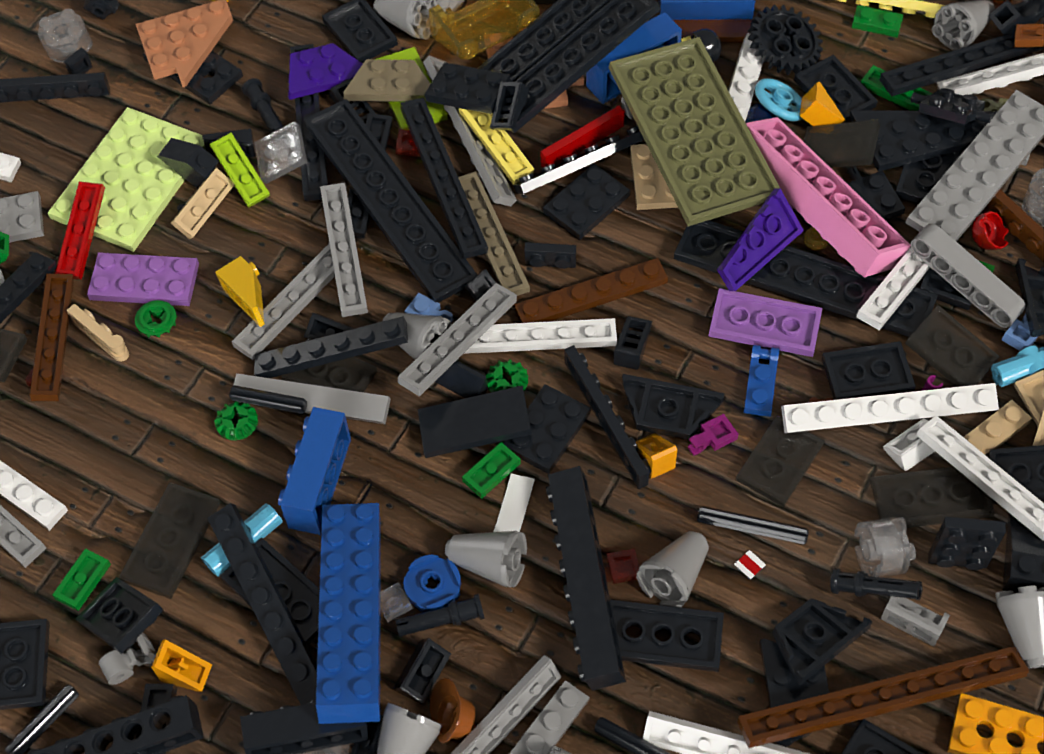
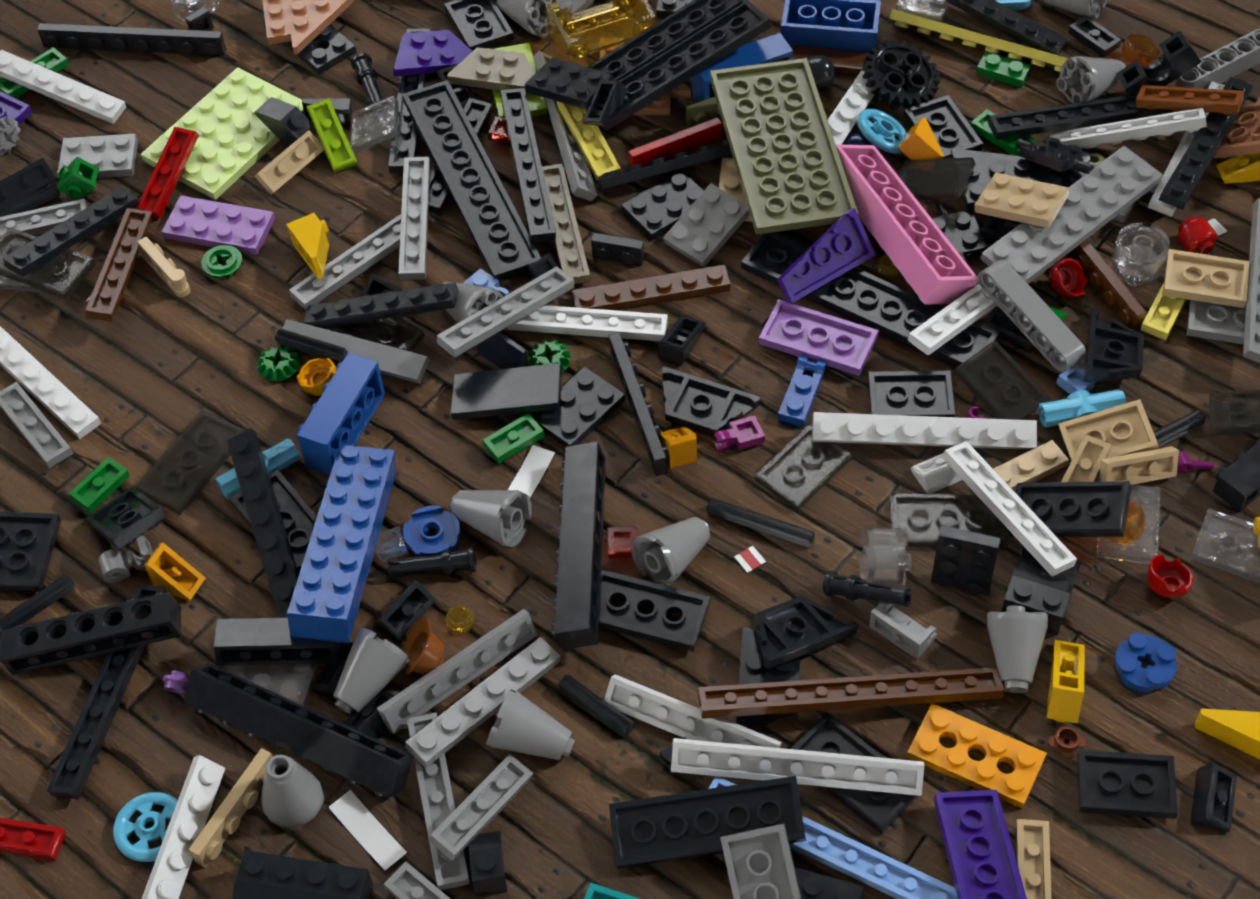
camera: 10 degrees right, 5 degrees down
none -> light orange hair [297,358,336,396]
none -> clear yellow plate [445,605,475,633]
none -> light grey plate [663,183,750,267]
none -> olive plate [686,97,721,128]
none -> tan plate [975,173,1069,228]

